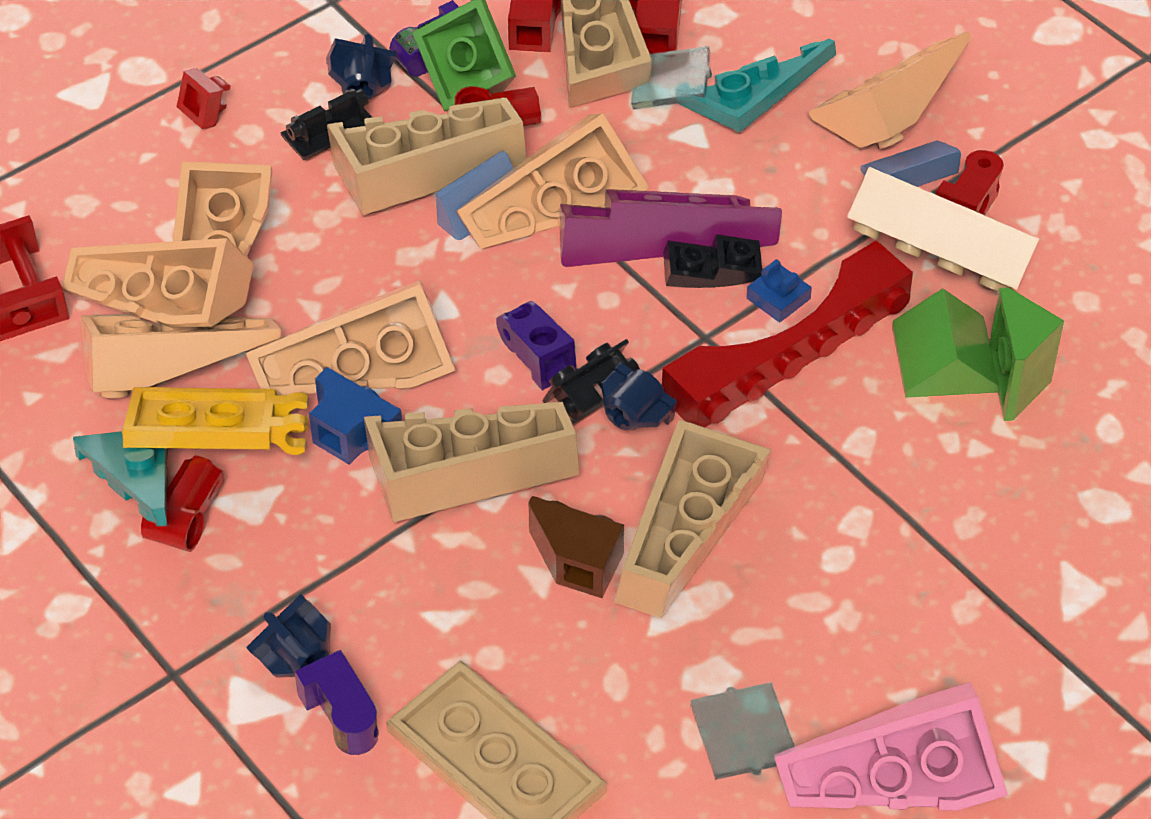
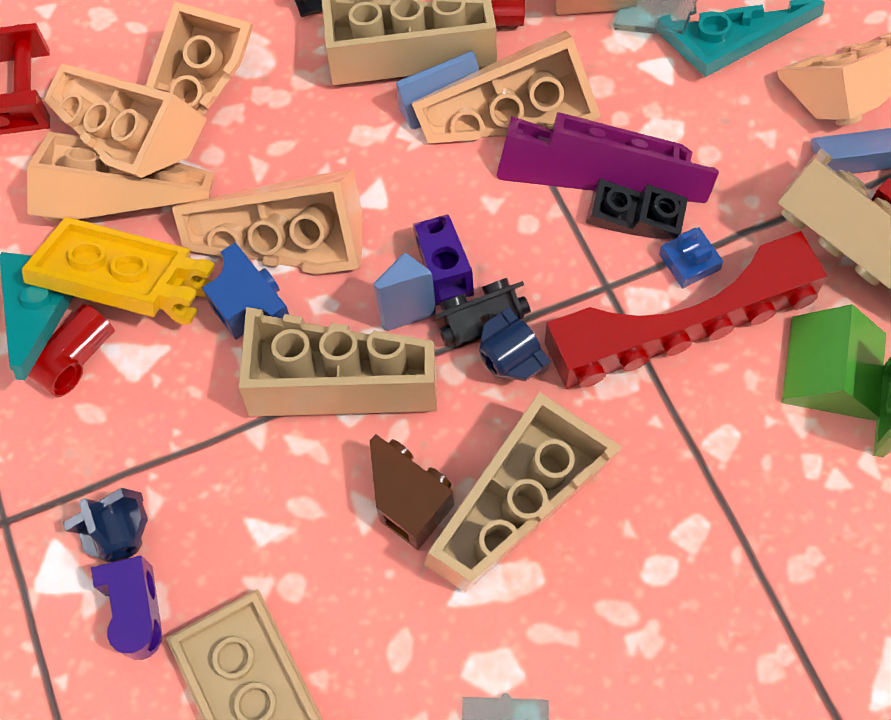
camera: 20 degrees right, 15 degrees up
none -> medium blue slope [374,252,436,331]

